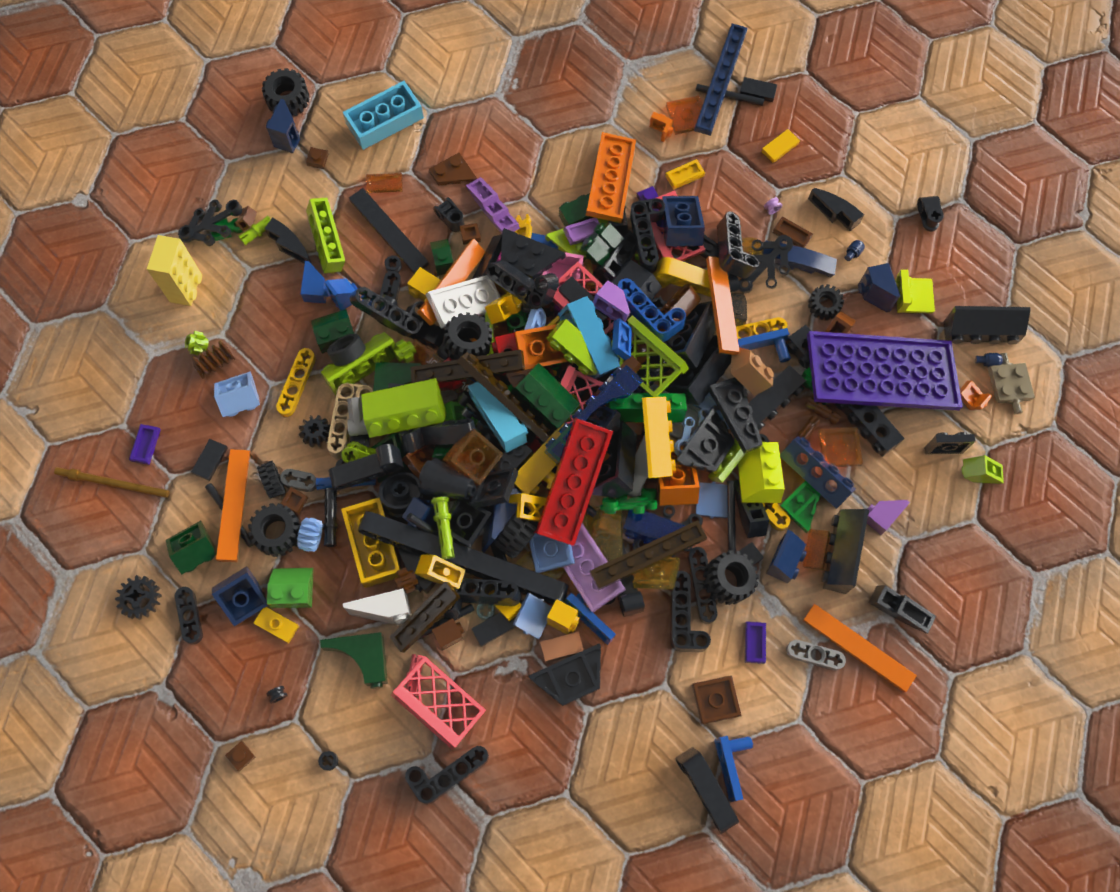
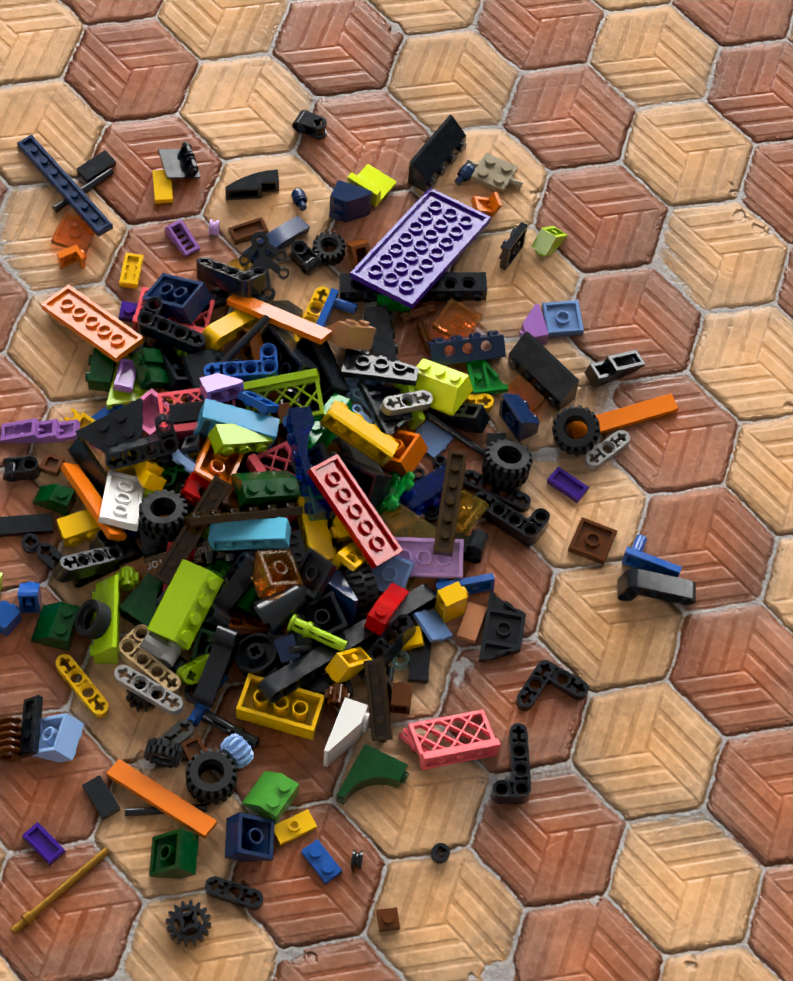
camera: 60 degrees left, 10 degrees down
none -> black tile [19,695,43,758]
none -> light grey beam [114,665,183,715]
none -> hinge [158,142,201,179]
none -> medium lavender slope [164,219,201,257]
none -> black tile [181,433,205,455]
none -> black bar [219,315,270,362]
none -> black piece [290,240,323,276]
none -> blue plate [301,839,342,885]
none -> red slope [364,582,409,636]
none -> light grey beam [381,390,433,416]
none -> black beam [516,660,589,711]
none -> medium blue tile [541,300,584,337]
none -> black tyre [552,405,600,456]

